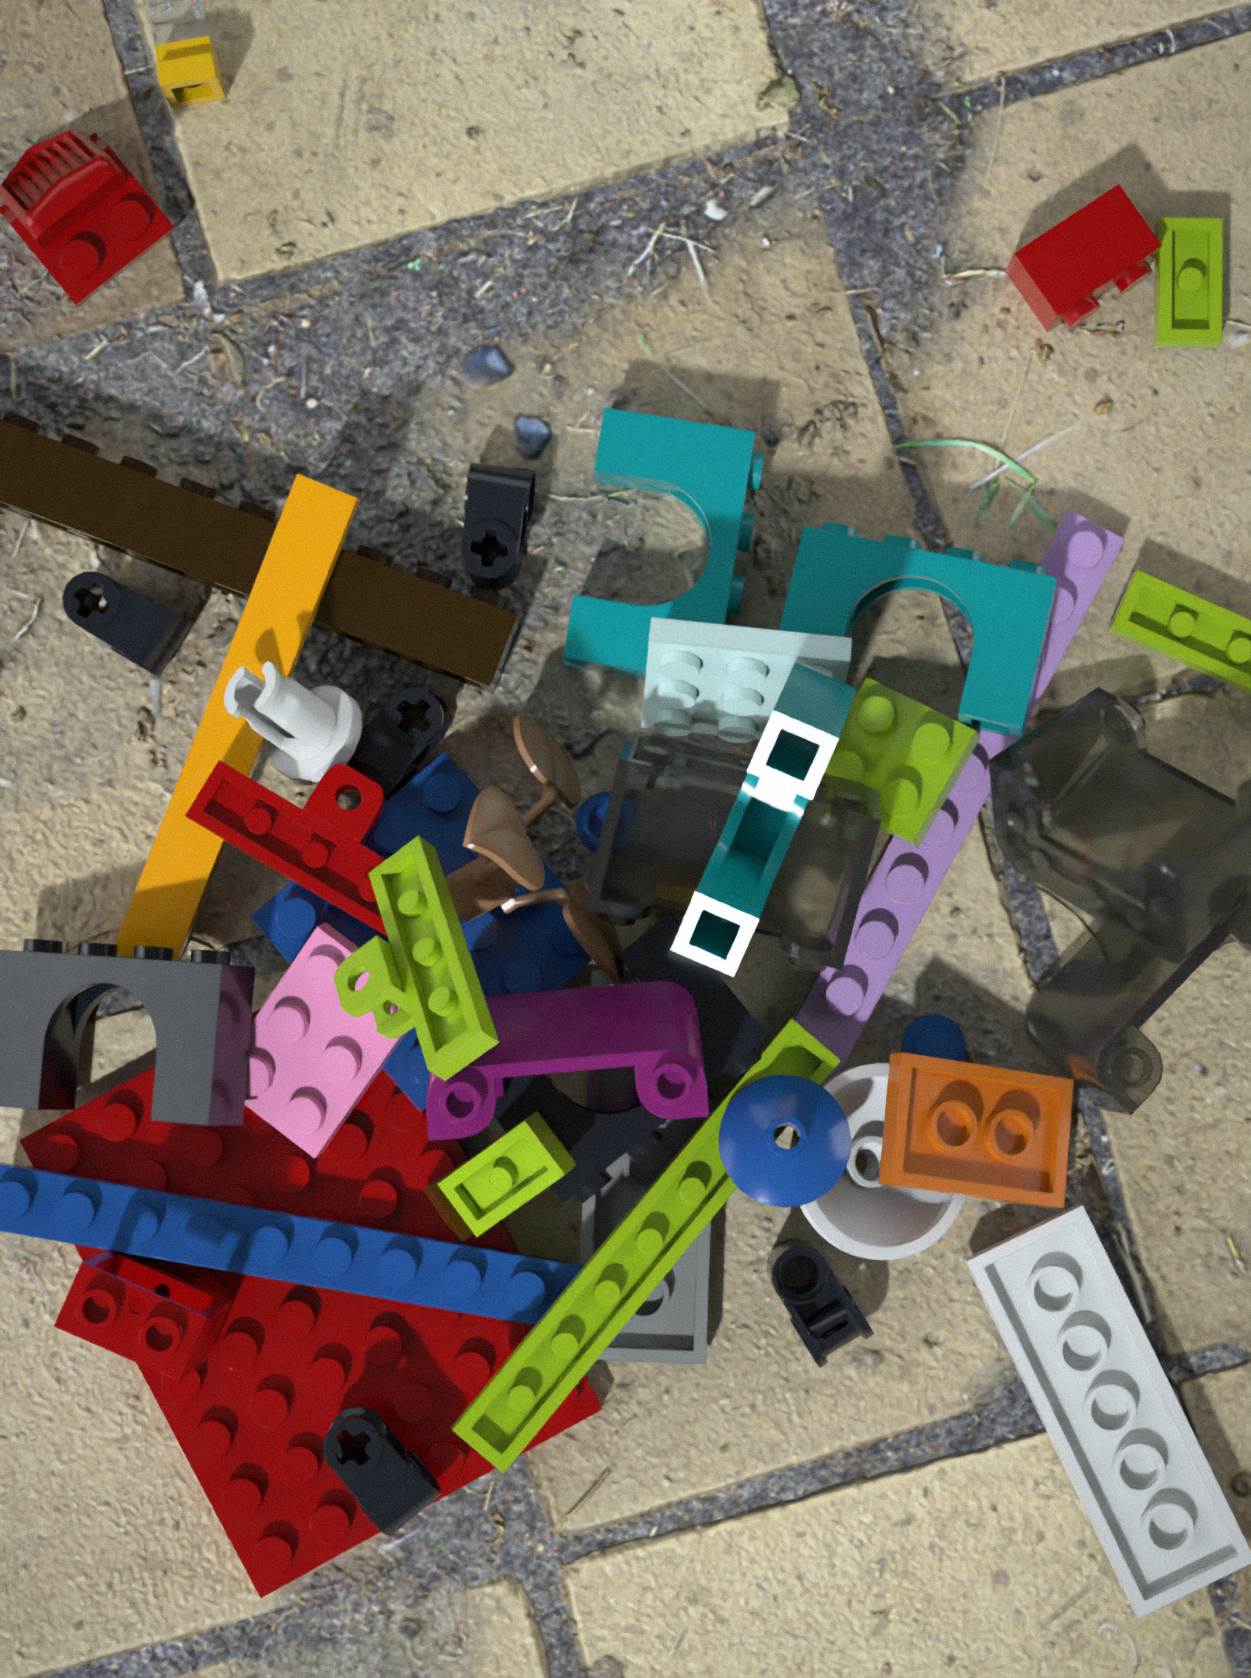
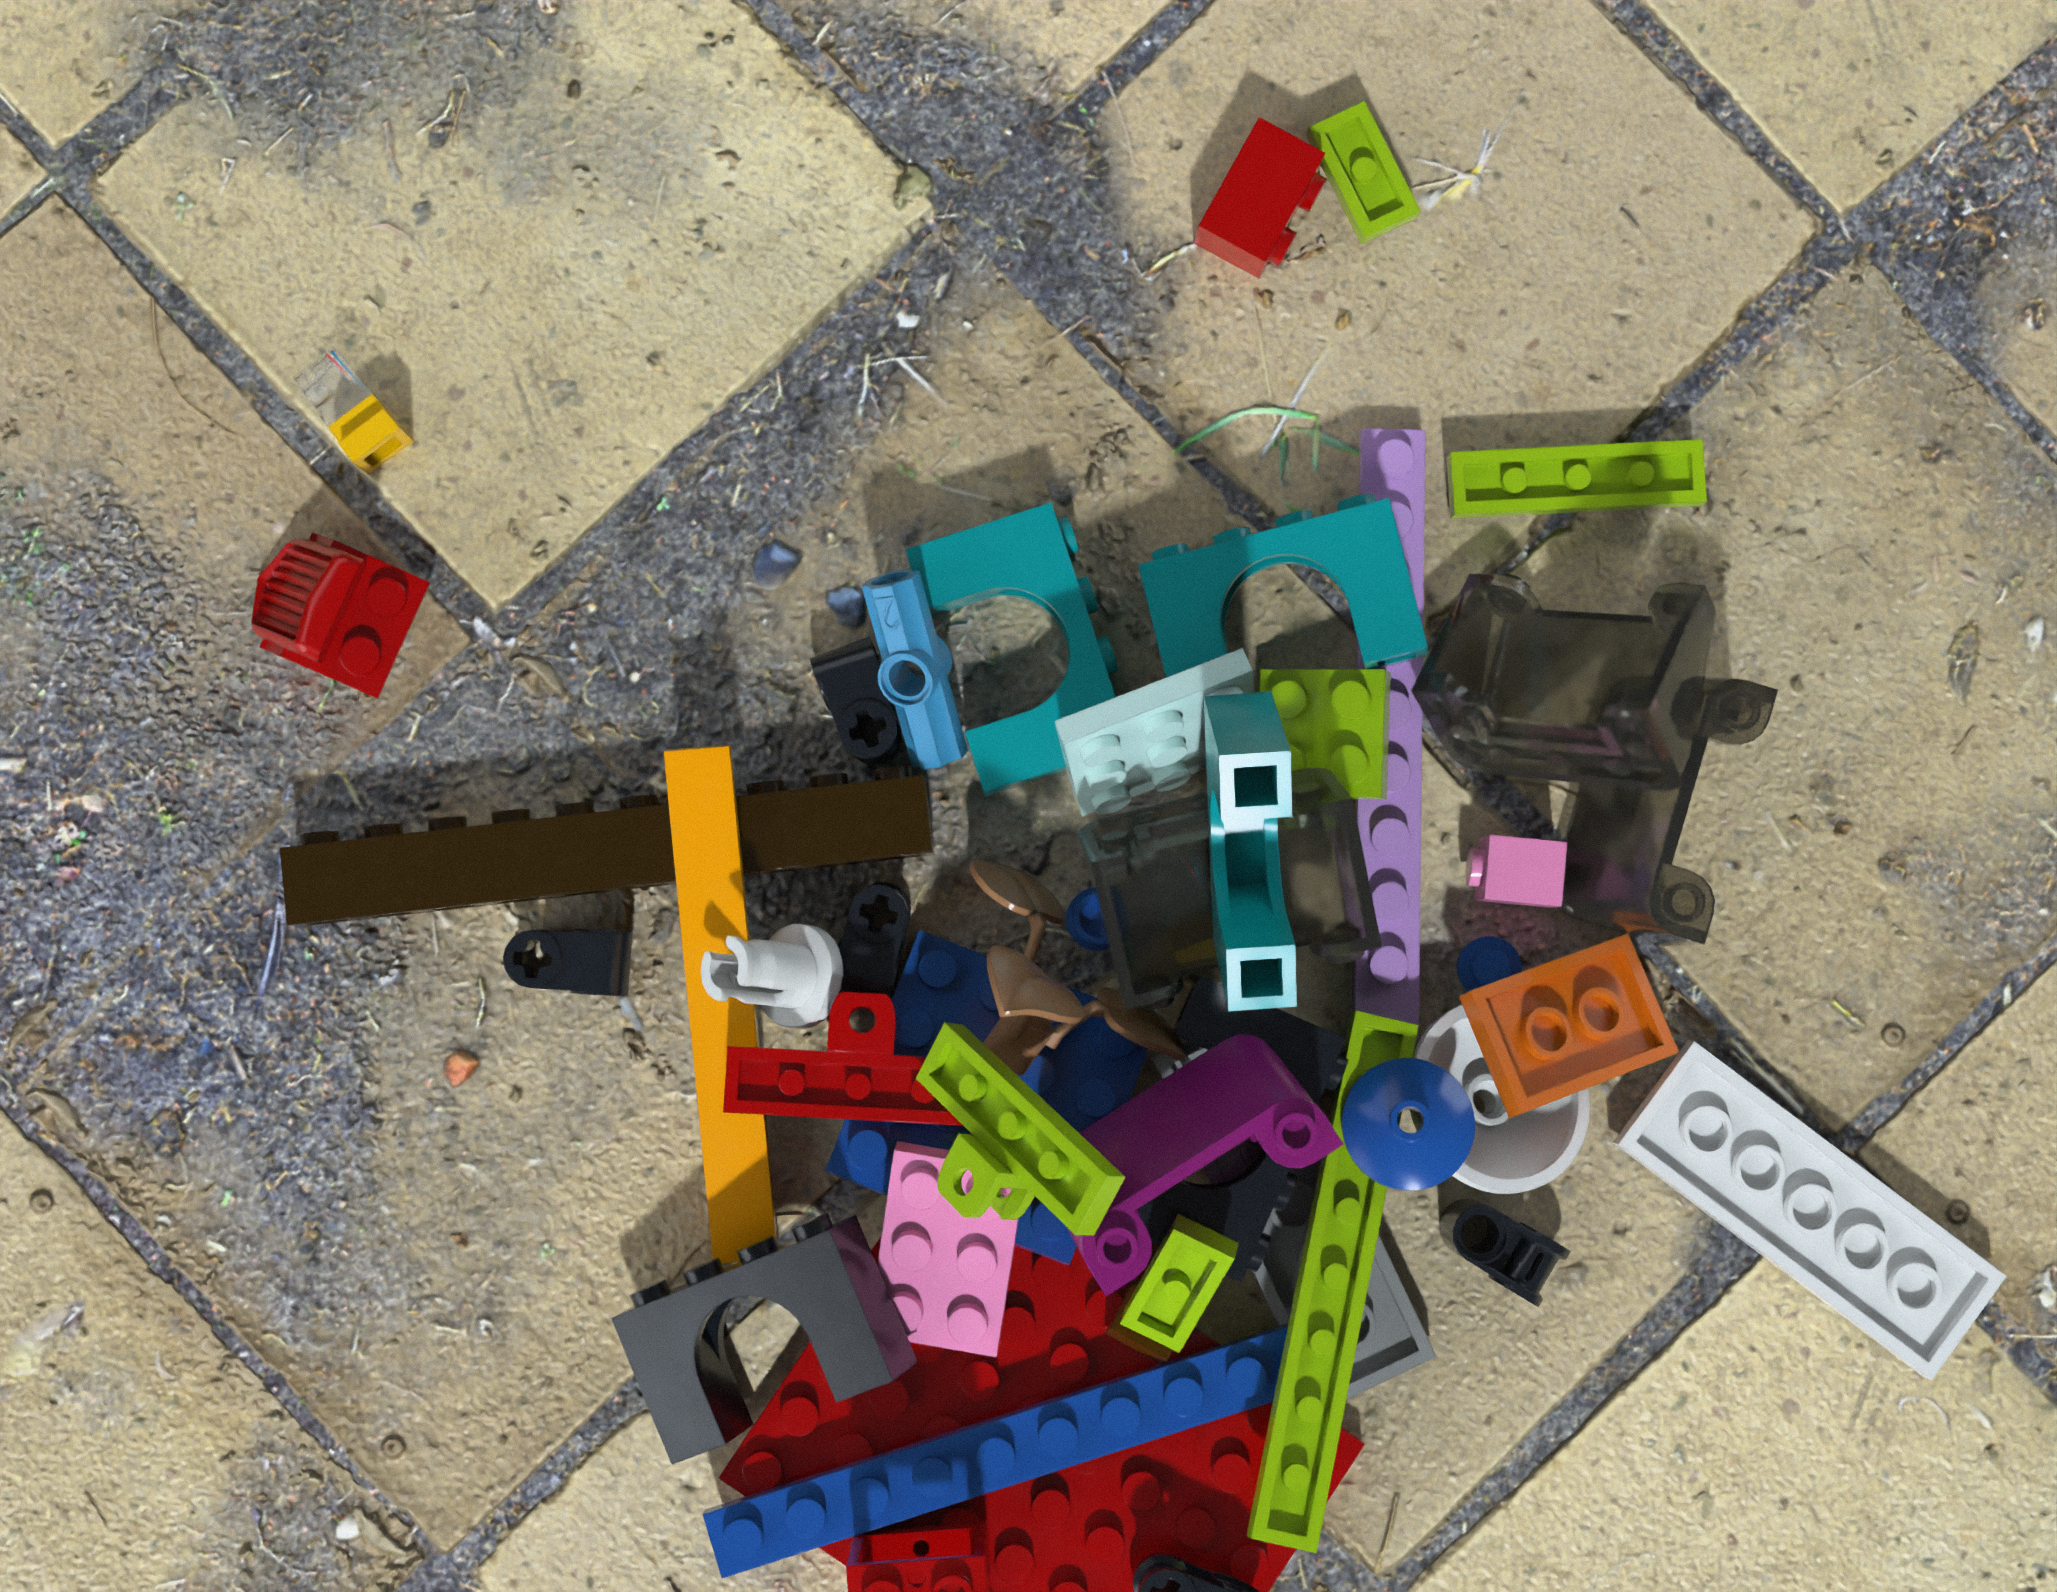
camera: 35 degrees left, 0 degrees up
none -> dark azure piece [862,568,968,770]
none -> bright pink brick [1465,835,1567,908]

